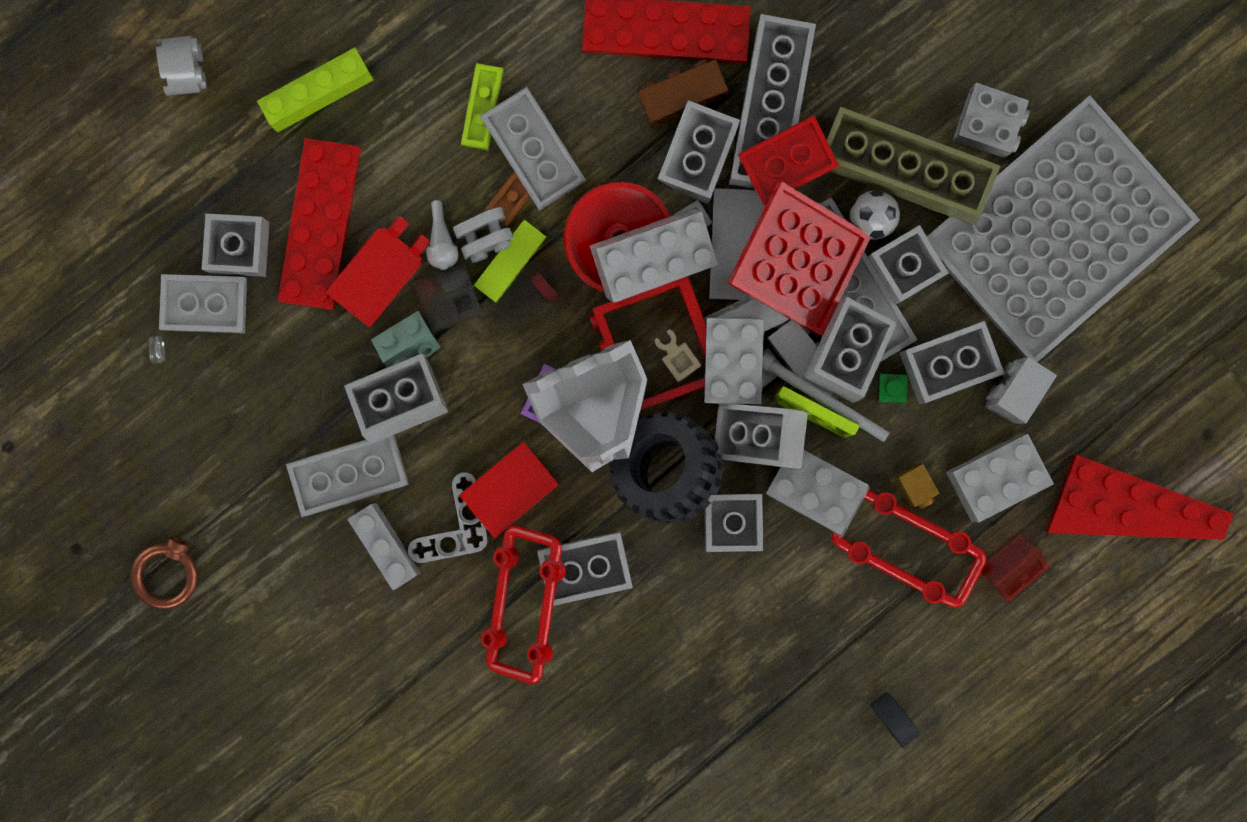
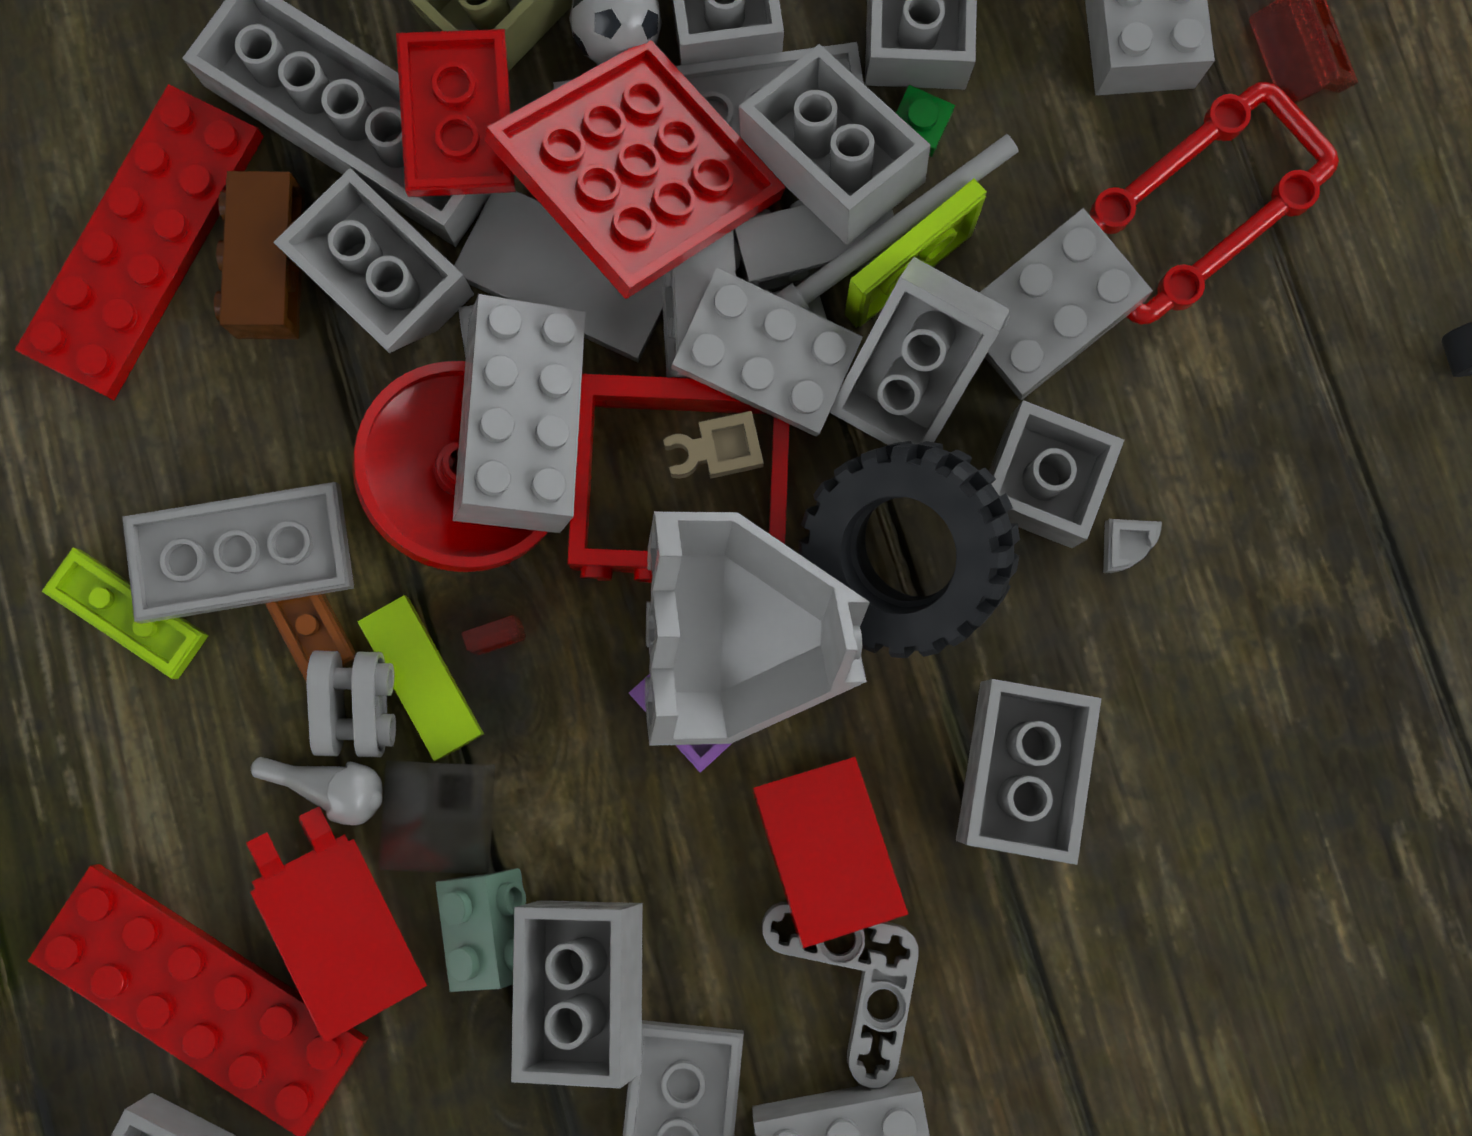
camera: 70 degrees left, 5 degrees down
red bar [481,526,566,684] -> none
pearl gold brick [894,464,940,509] -> none
none -> light grey tile [1103,519,1162,573]

